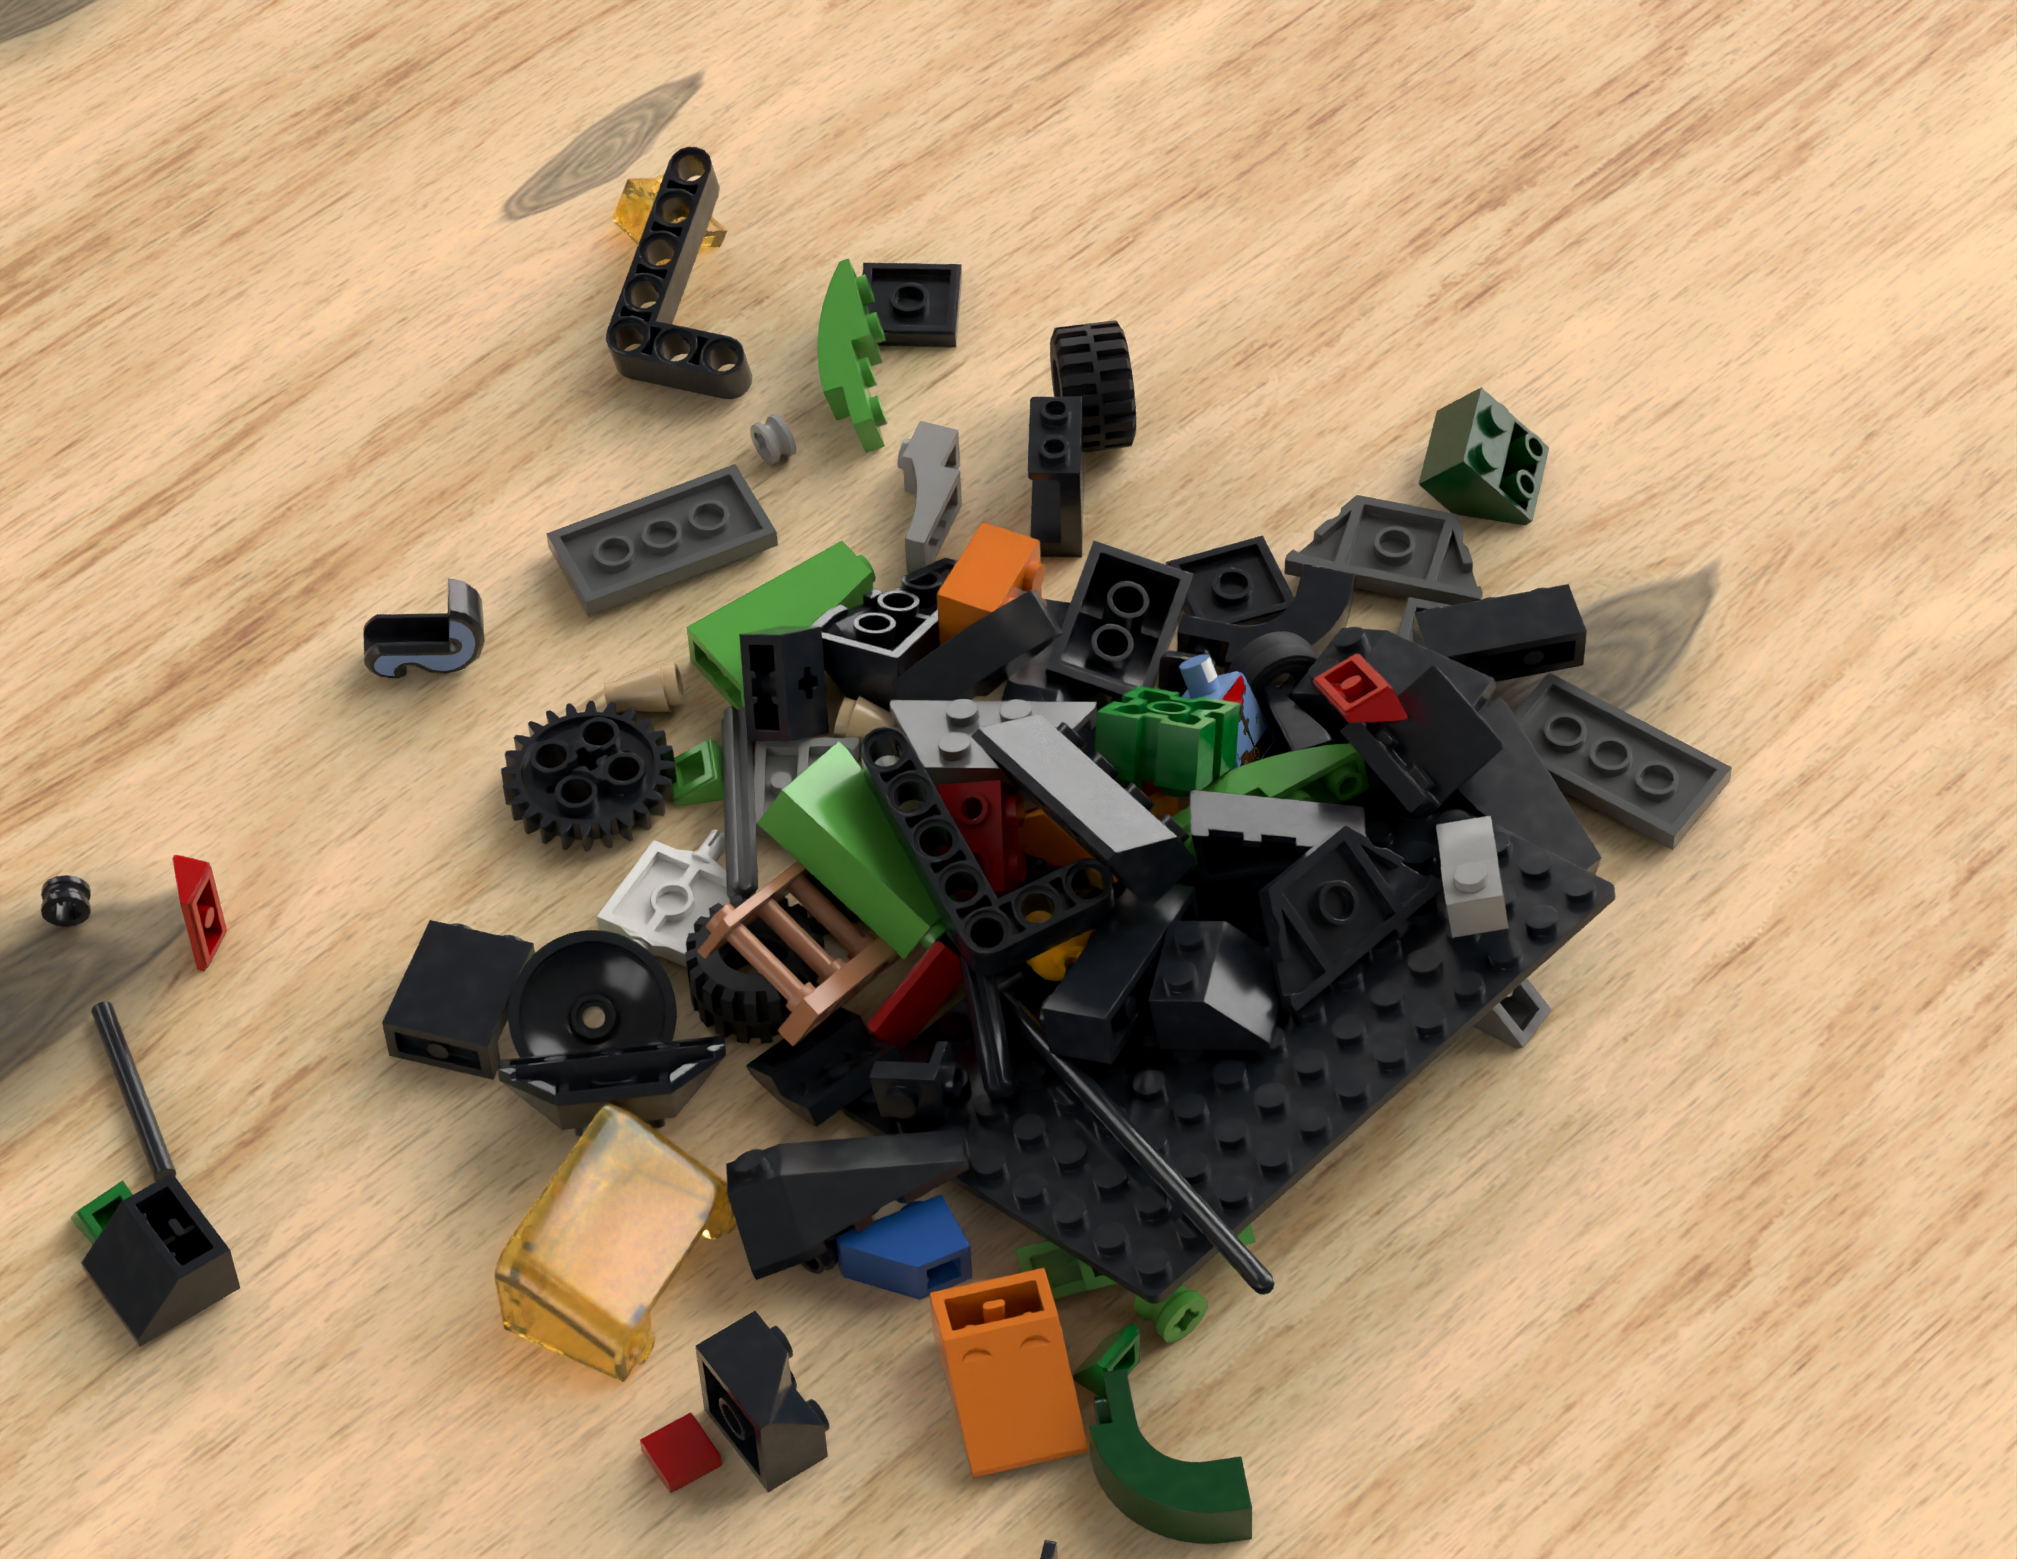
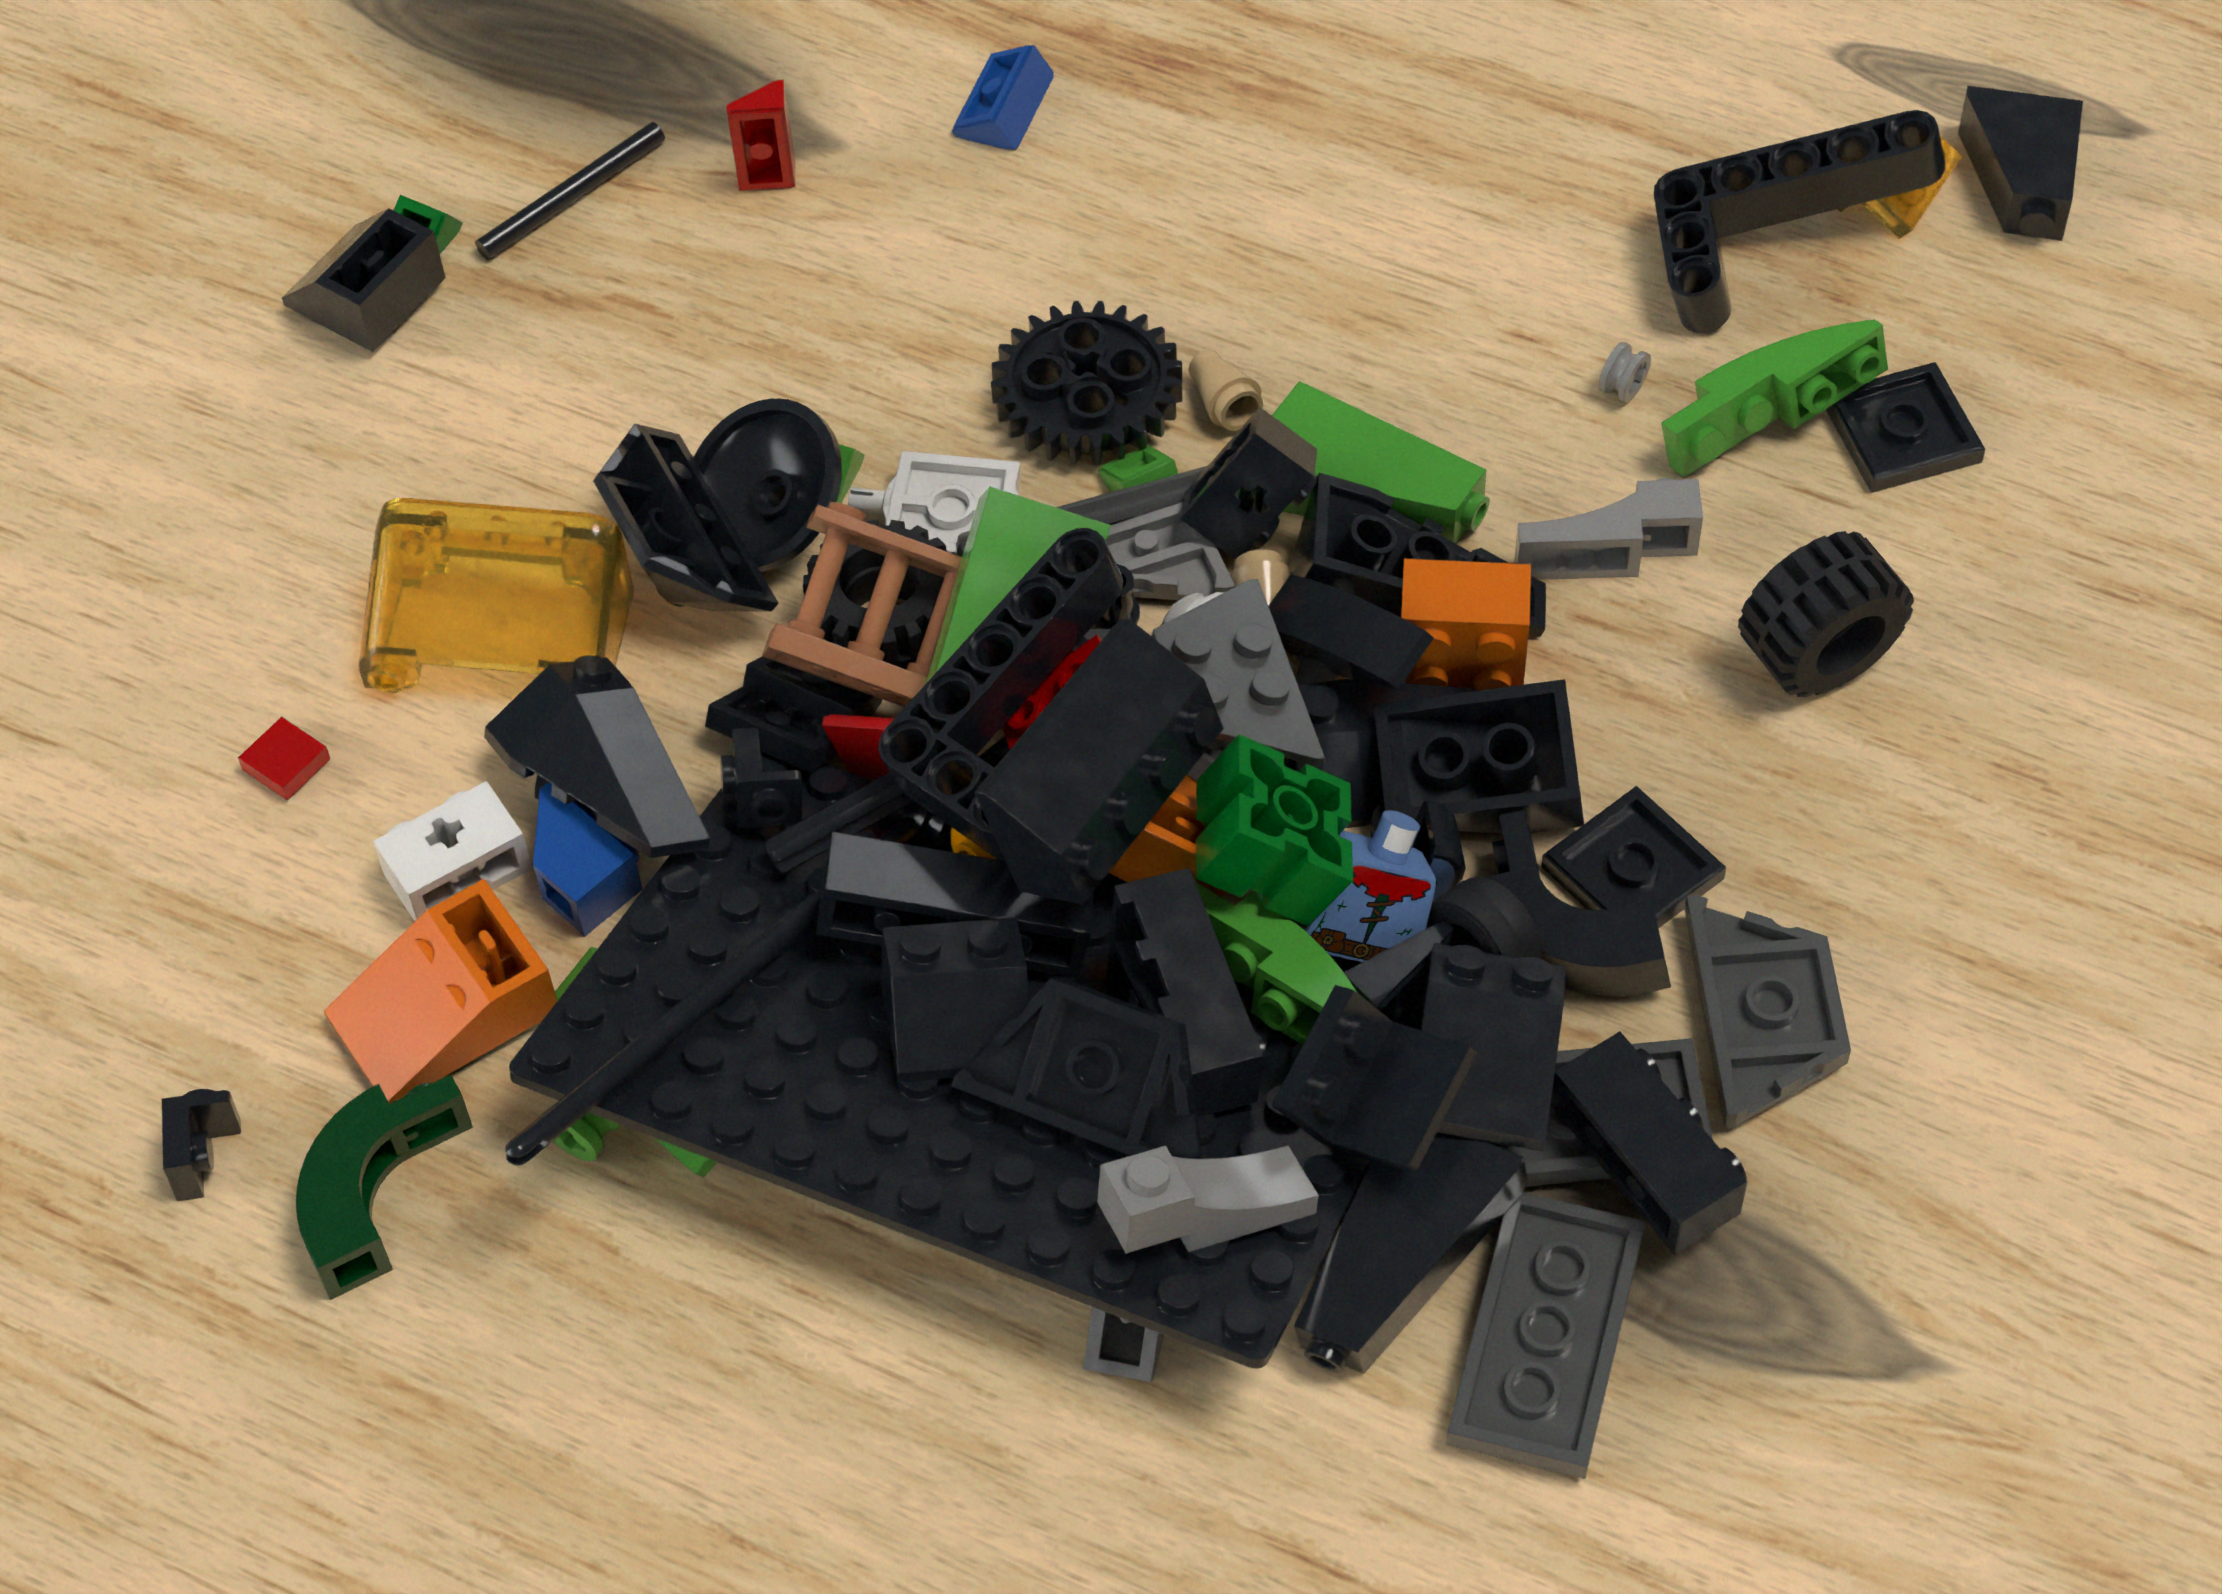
camera: 70 degrees right, 5 degrees up
black bush [41,875,91,927] -> none
black animal [363,578,485,678] -> none
black panel [382,920,535,1080] -> none
dark grey plate [546,464,778,616] -> none
black slope [695,1310,830,1492] -> none
black panel [1028,397,1084,557] -> none
green slope [1072,1323,1140,1396] -> none
red slope [1312,654,1408,722] -> none
dark green slope [1419,387,1549,525] -> none
none -> white brick [373,781,533,921]
none -> blue slope [952,45,1054,150]
none -> black slope [1958,86,2083,241]

